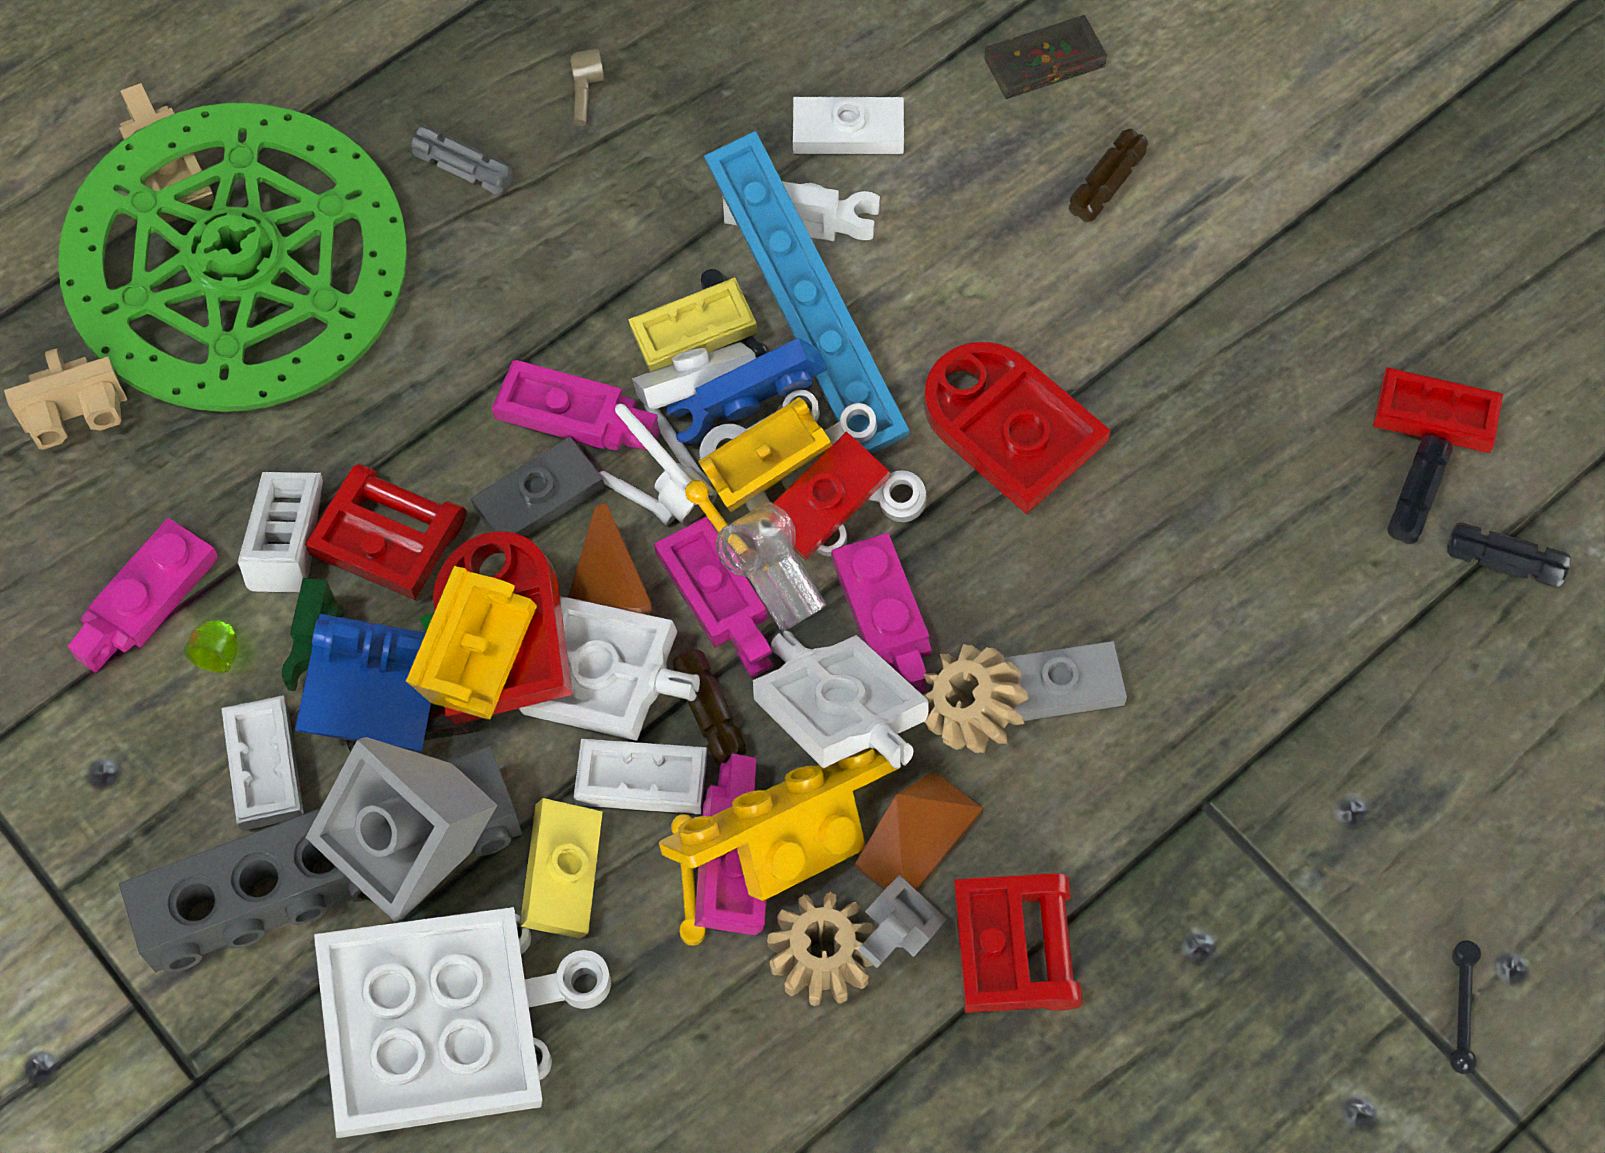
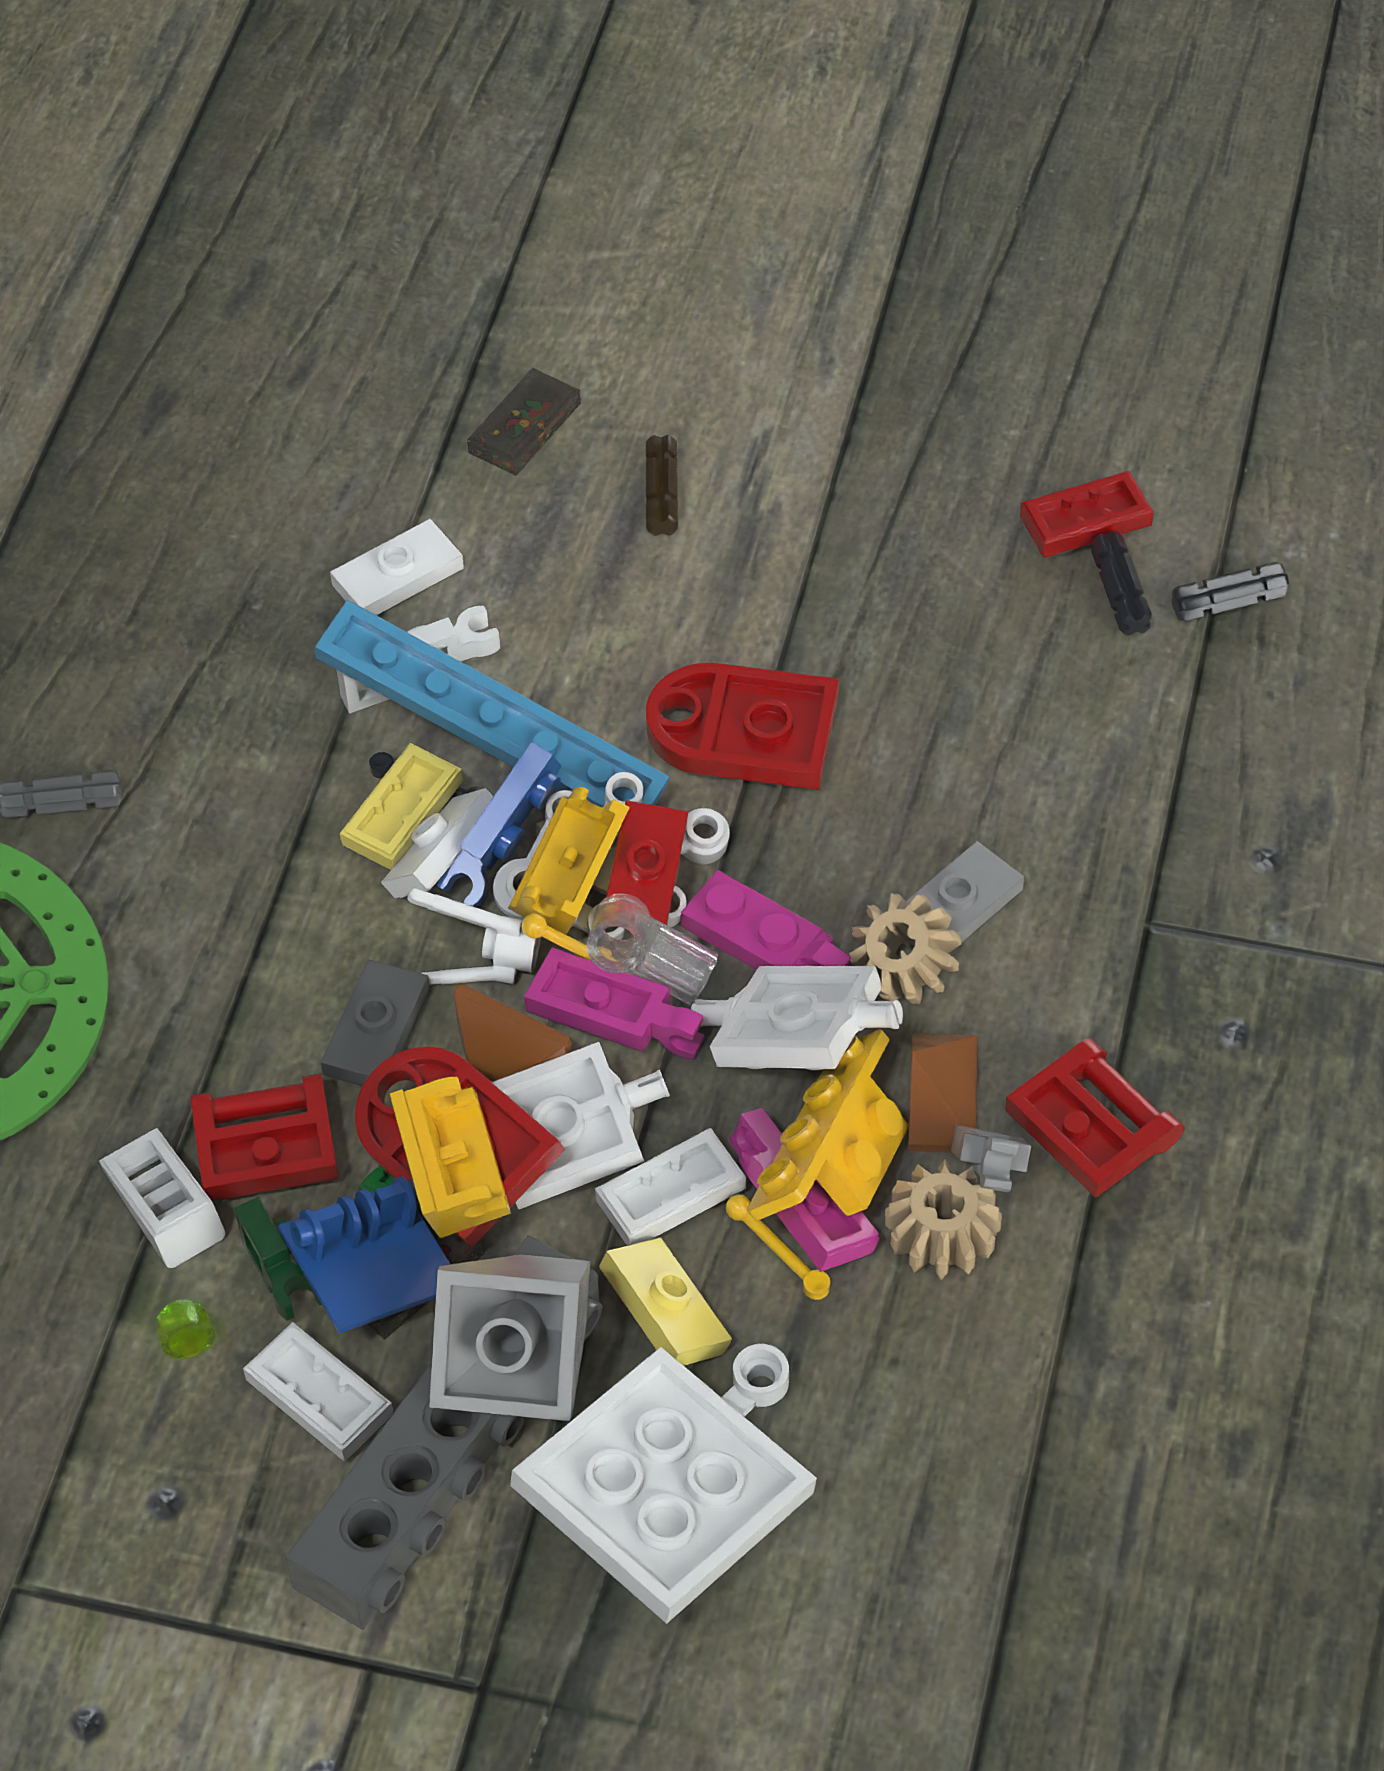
camera: 35 degrees left, 10 degrees down
dark pink hinge [68,518,218,673] -> none
dark pink hinge [491,360,660,450] -> none
dark tan hand [570,49,604,126] -> none
dark brown axle [673,649,746,766] -> none

